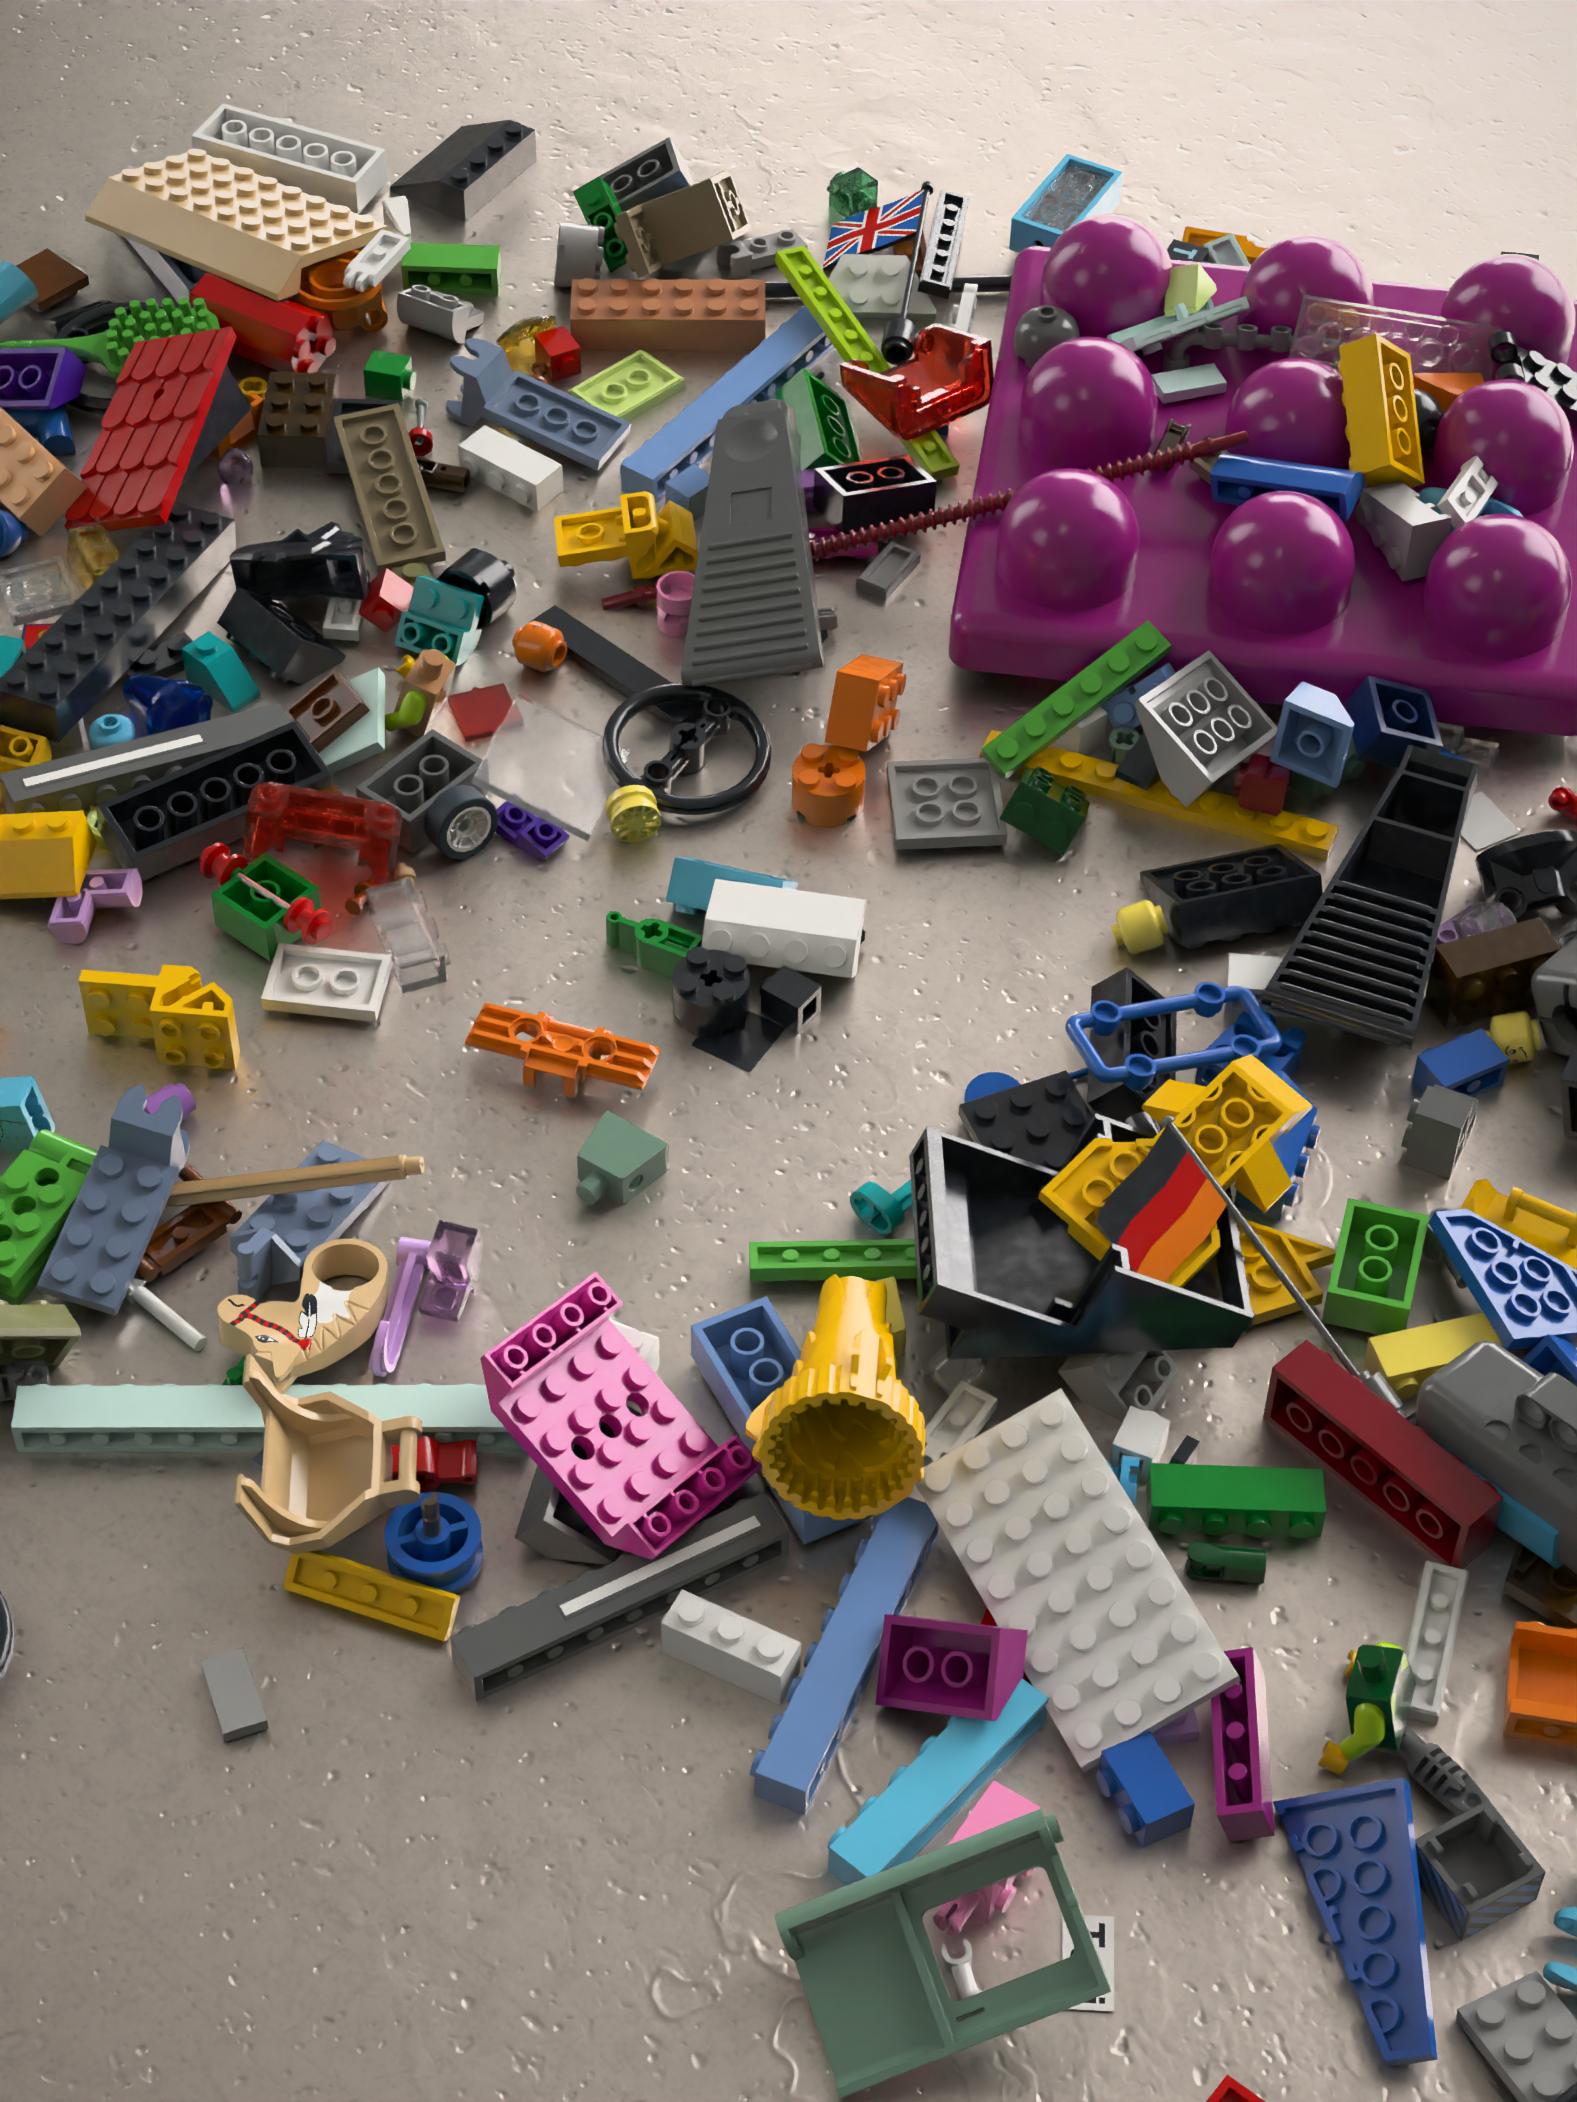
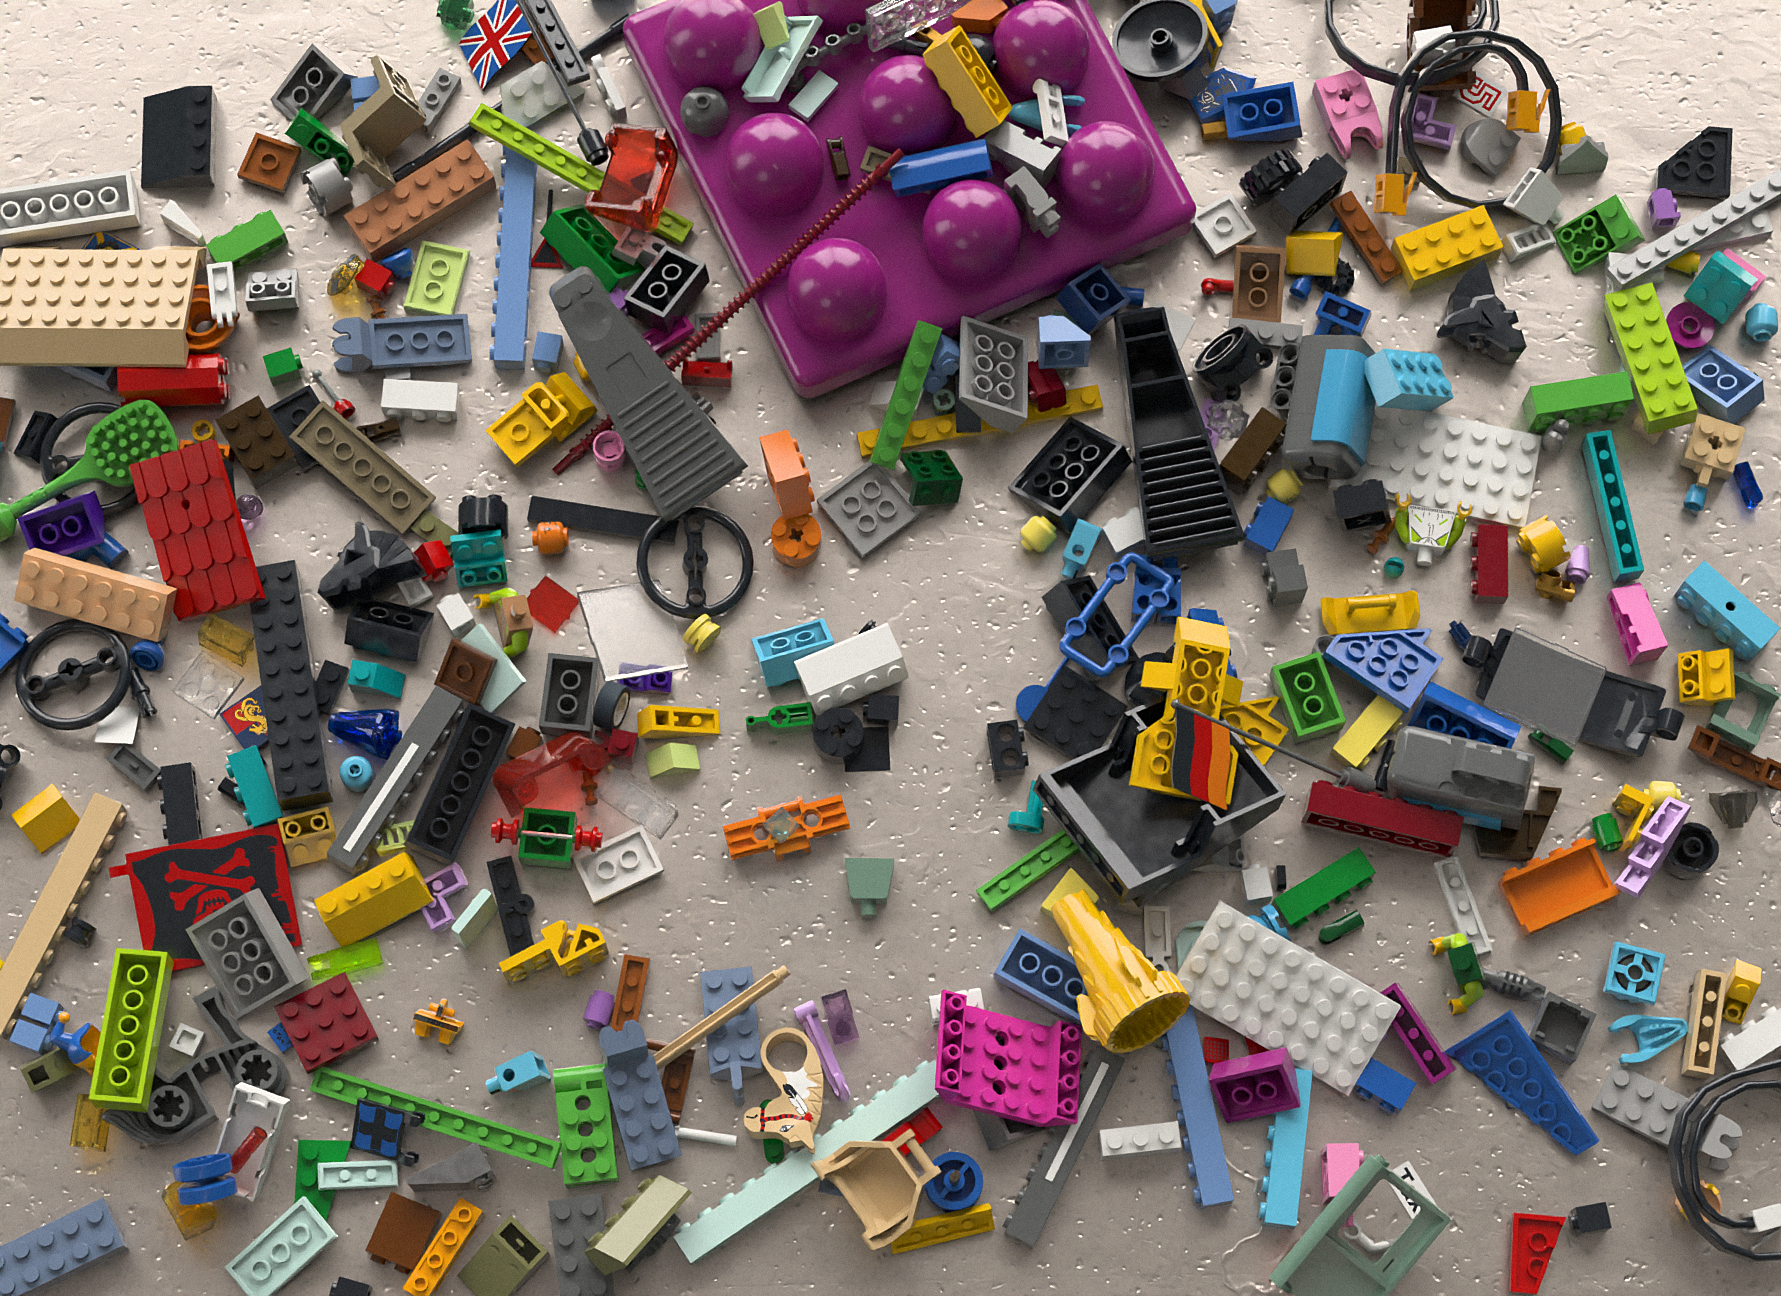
camera: 35 degrees left, 25 degrees up
none -> dark orange plate [237,132,302,194]
none -> blue brick [380,248,414,279]
none -> white brick [437,593,476,637]
none -> light aqua tile [451,888,499,950]
none -> black hinge [486,855,535,957]
none -> dark red brick [591,728,639,765]
none -> dark orange plate [610,954,650,1032]
none -> light grey plate [612,219,666,267]
none -> yellow slope [637,705,720,739]
none -> yellowish green slope [646,743,700,779]
none -> red hinge [681,358,733,388]
none -> clear light blue plate [763,807,799,844]
none -> black brick [986,719,1029,778]
none -> light grey hips [1003,166,1061,238]
none -> medium azure torso [1061,518,1102,579]
none -> red slope [1203,1036,1229,1065]

